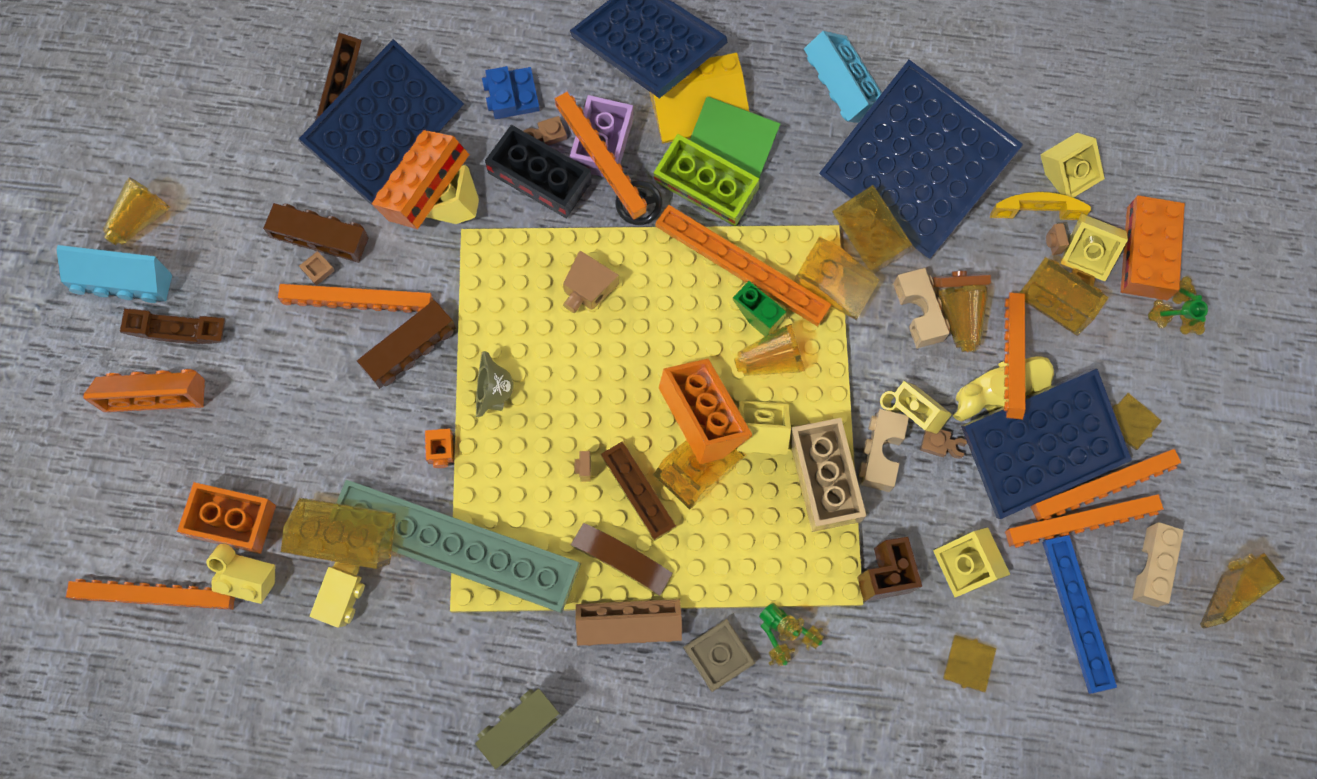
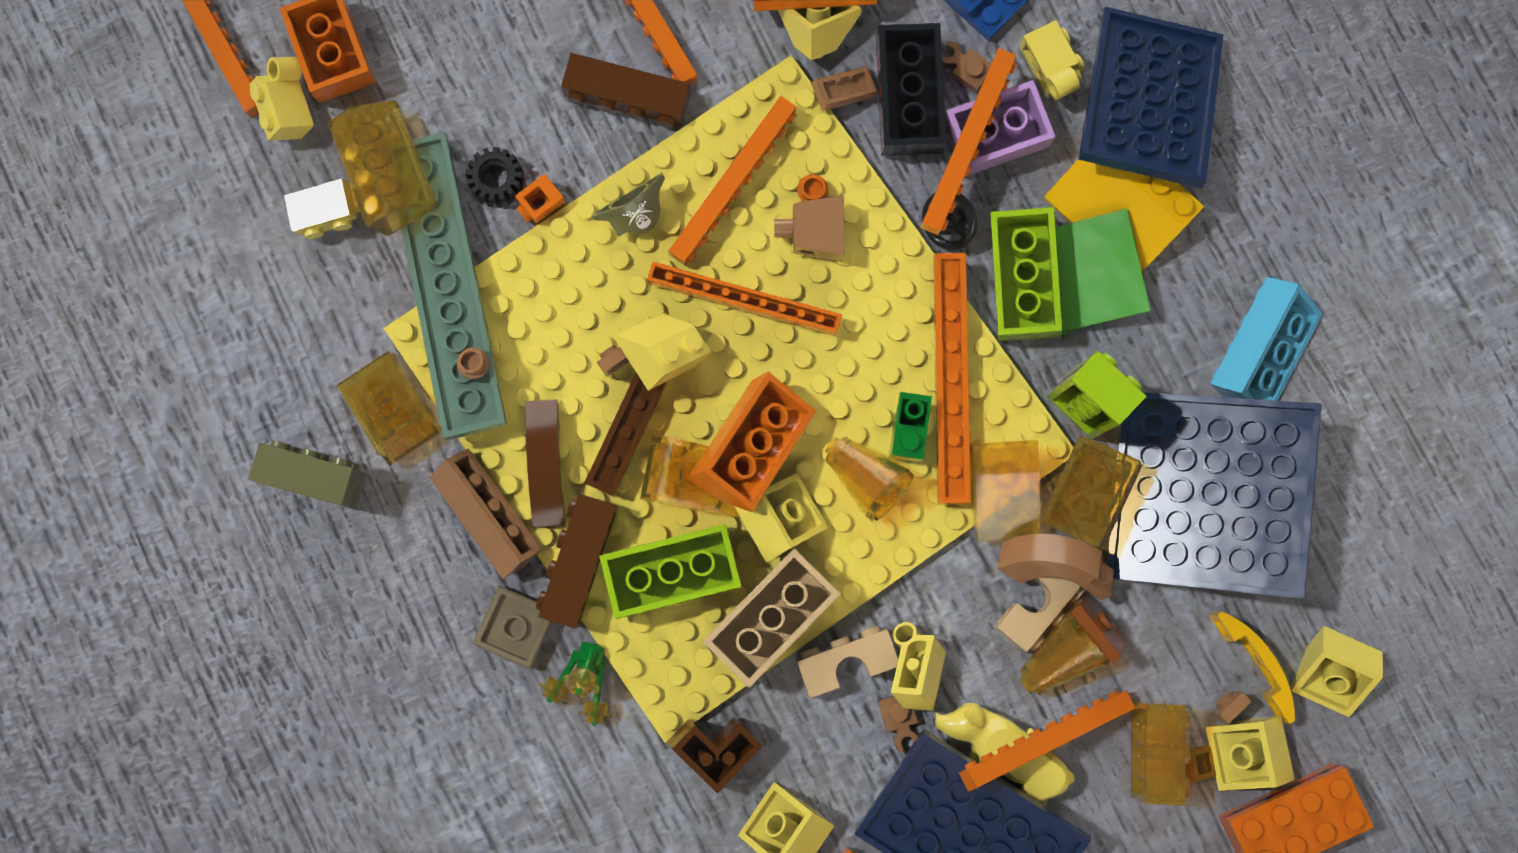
camera: 55 degrees right, 10 degrees up
none -> clear yellow slope [336,351,442,466]
none -> medium nougat plate [457,347,489,380]
none -> black tyre [466,147,525,208]
none -> reddish brown brick [536,494,618,629]
none -> lime brick [599,524,742,619]
none -> light yellow slope [614,313,711,391]
none -> orange piece [647,261,842,336]
none -> orange piece [668,96,797,266]
none -> orange plate [797,174,828,202]
none -> medium nougat plate [811,66,878,111]
none -> medium nougat arch [997,534,1114,600]
none -> light yellow hinge [1019,20,1085,100]
none -> lime brick [1046,350,1147,439]

